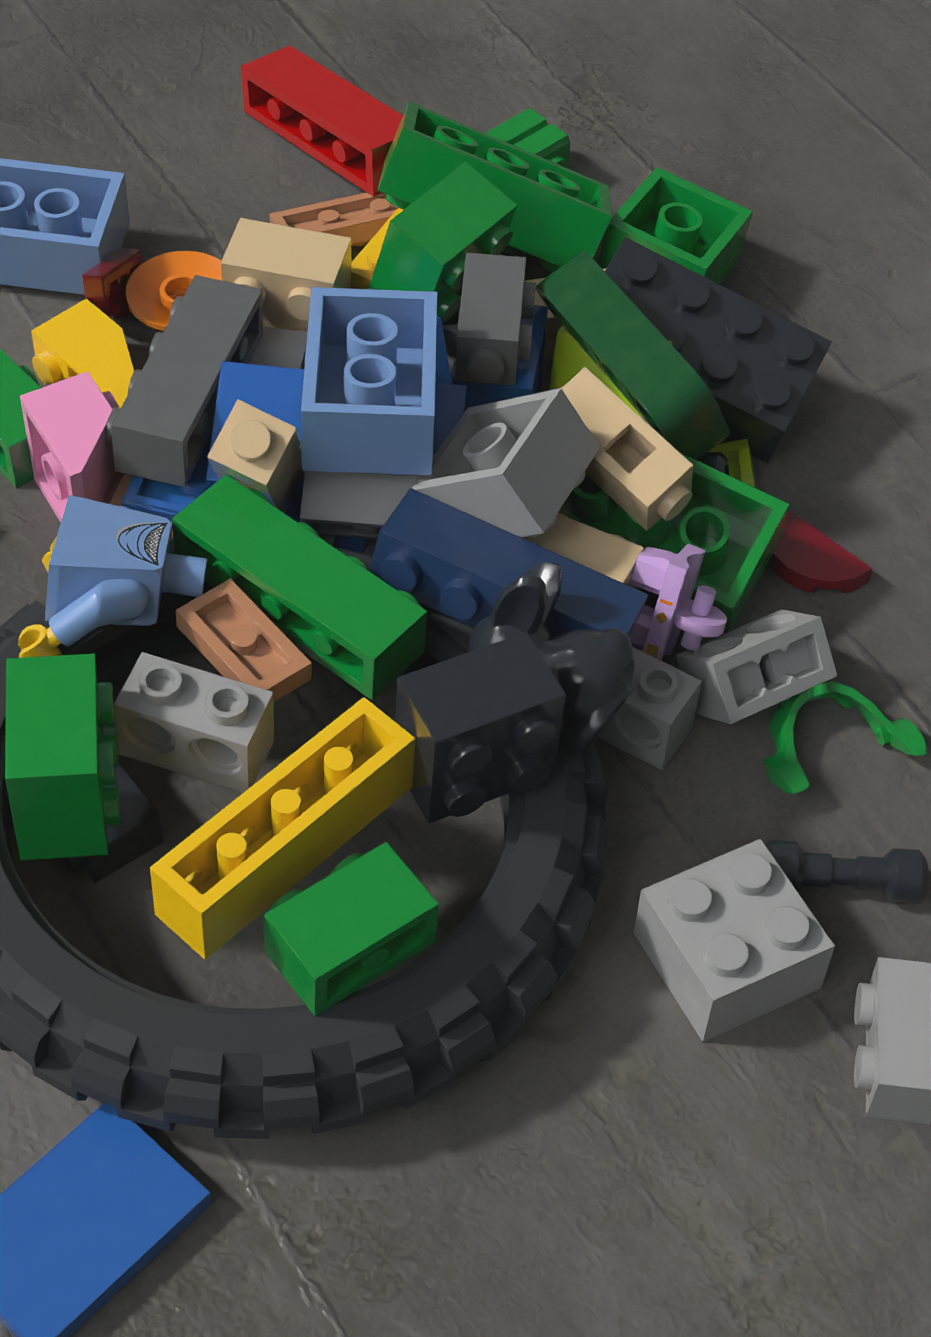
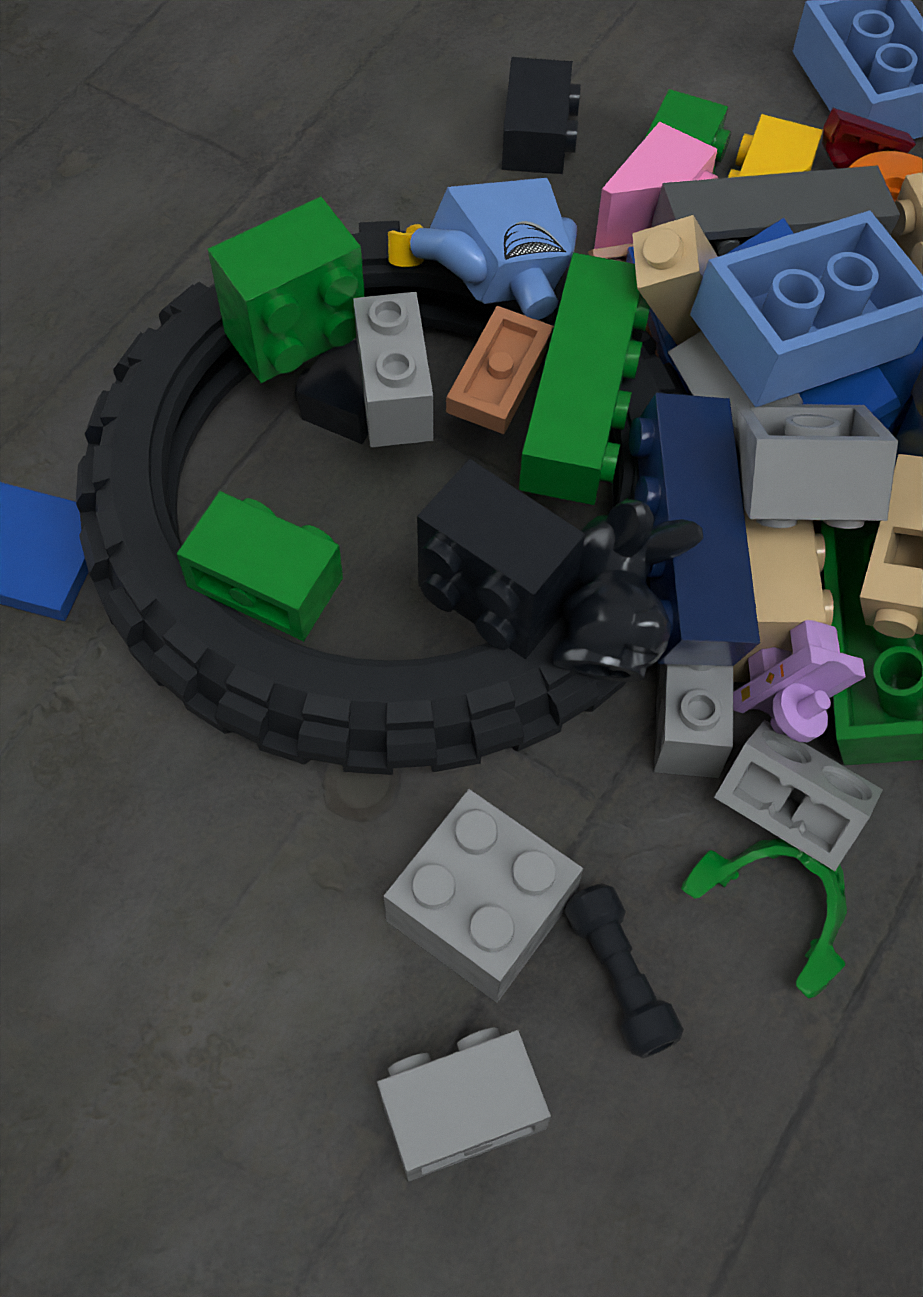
camera: 65 degrees right, 10 degrees up
yellow brick [150,697,415,960] -> none

